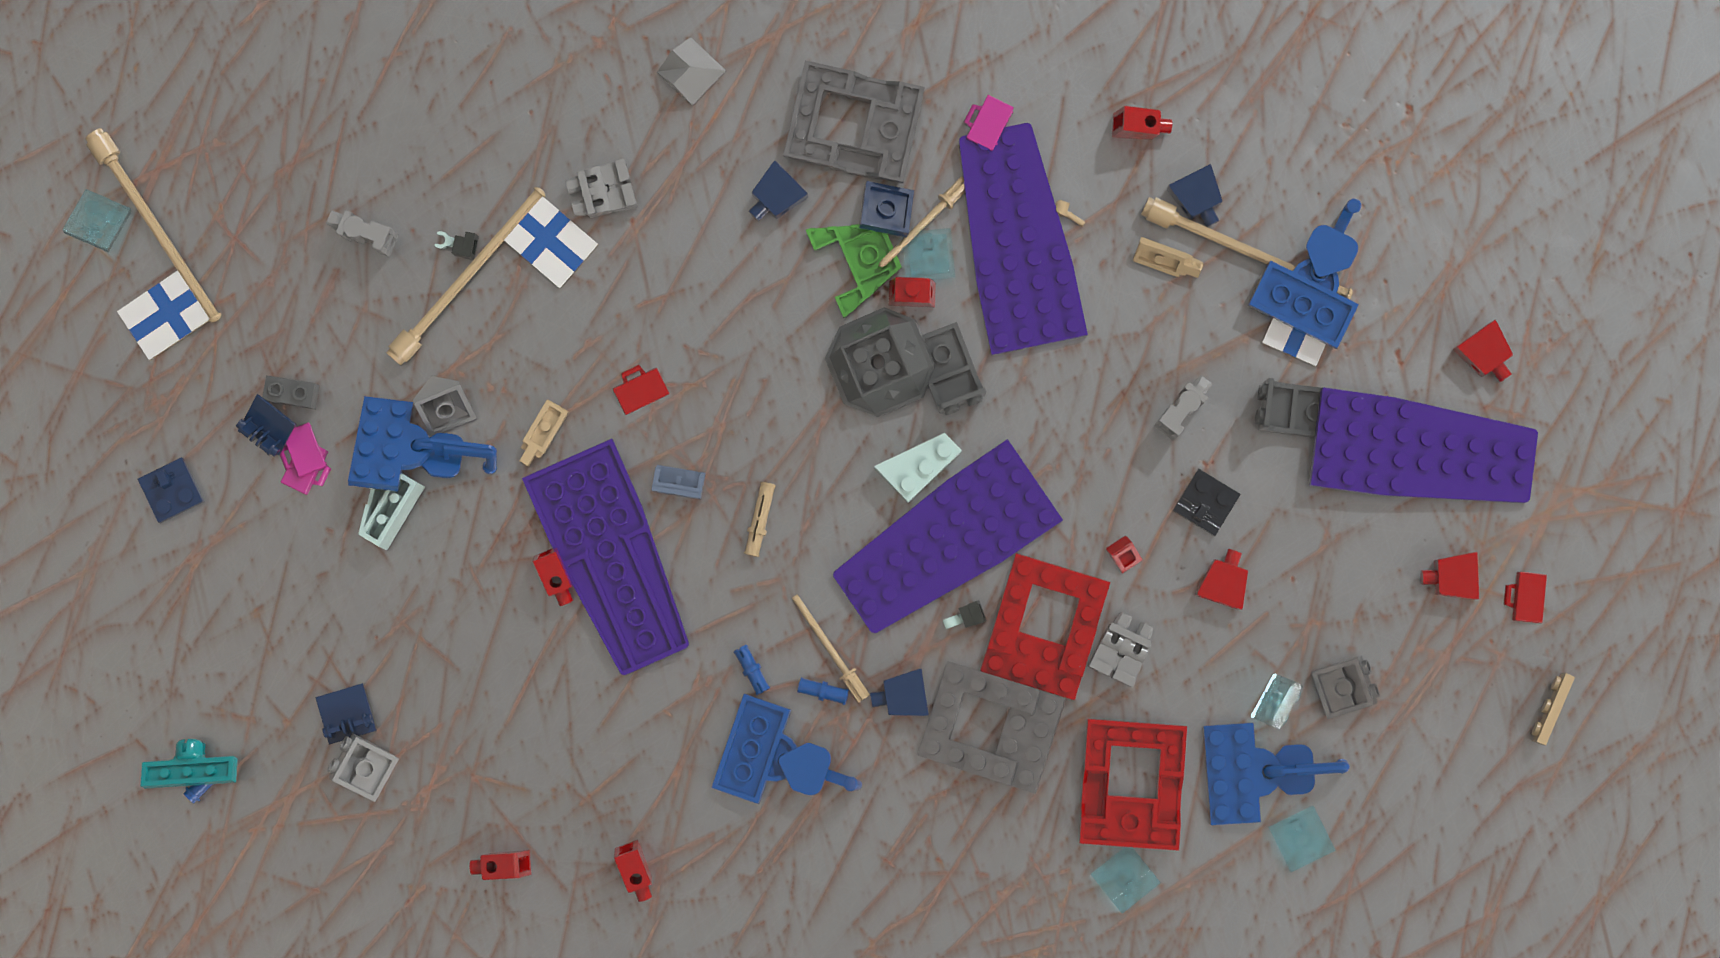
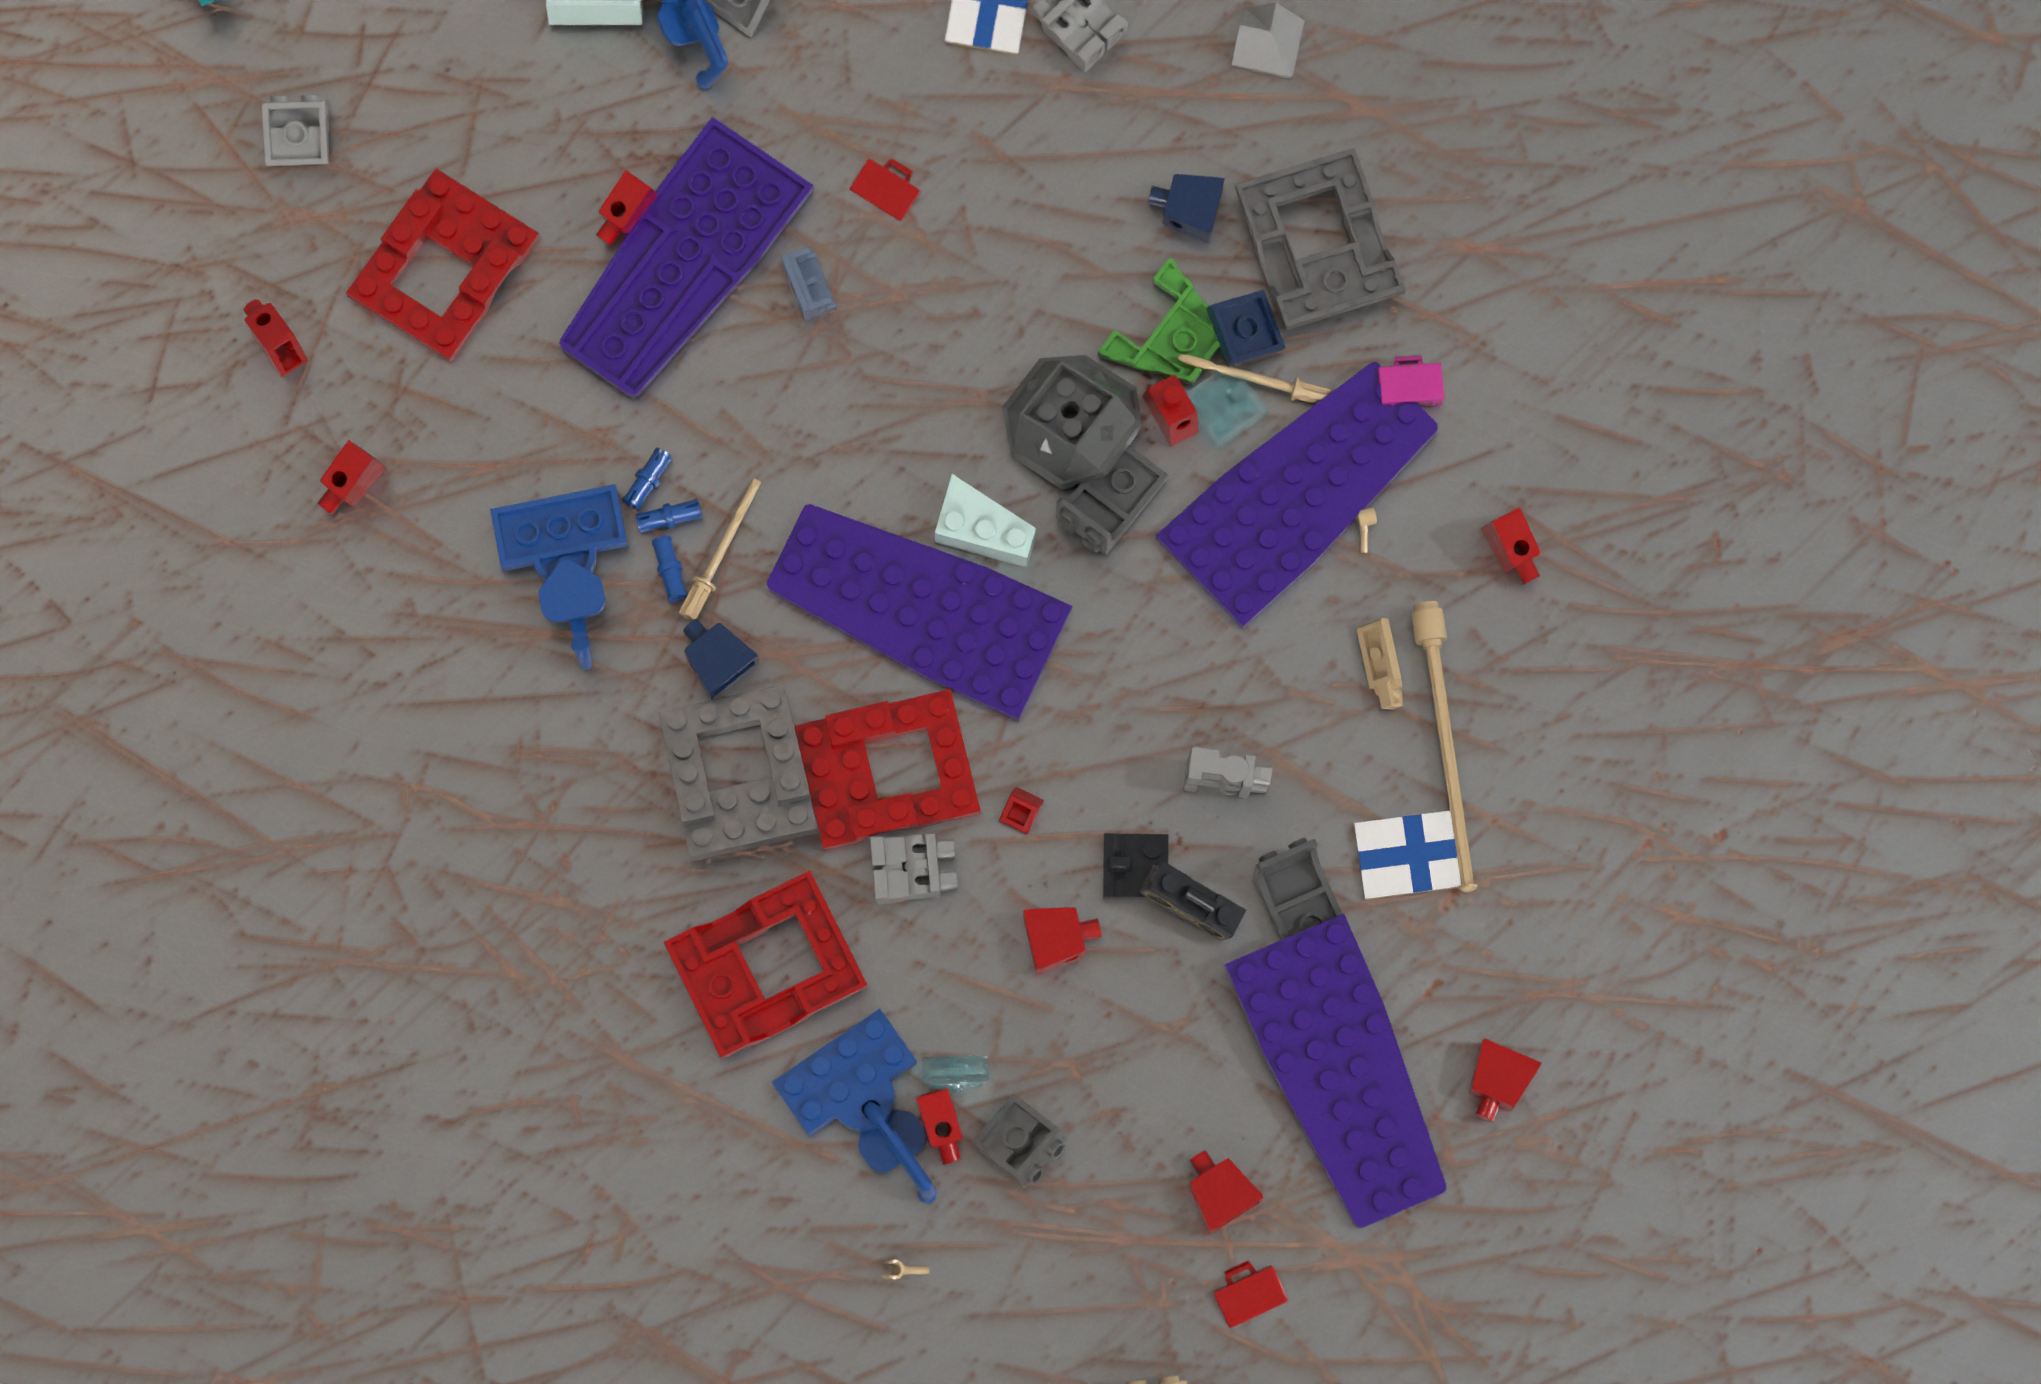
camera: 55 degrees right, 10 degrees down
dark blue hinge [315,683,377,745] -> none
tan hinge [519,399,569,467] -> none
tan pin [744,482,776,557] -> none
pearl dark grey piece [943,600,987,629] -> none
clear light blue hinge [1091,847,1161,914] -> none
dark blue torso [1167,164,1223,227] -> none
blue plate [1248,198,1362,349] -> none
clear light blue hinge [1268,805,1336,872] -> none
none -> red piece [346,168,540,362]
none -> blue pin [636,498,703,534]
none -> tan hand [881,1260,929,1280]
none -> red torso [914,1088,963,1165]
none -> black piece [1139,861,1247,941]

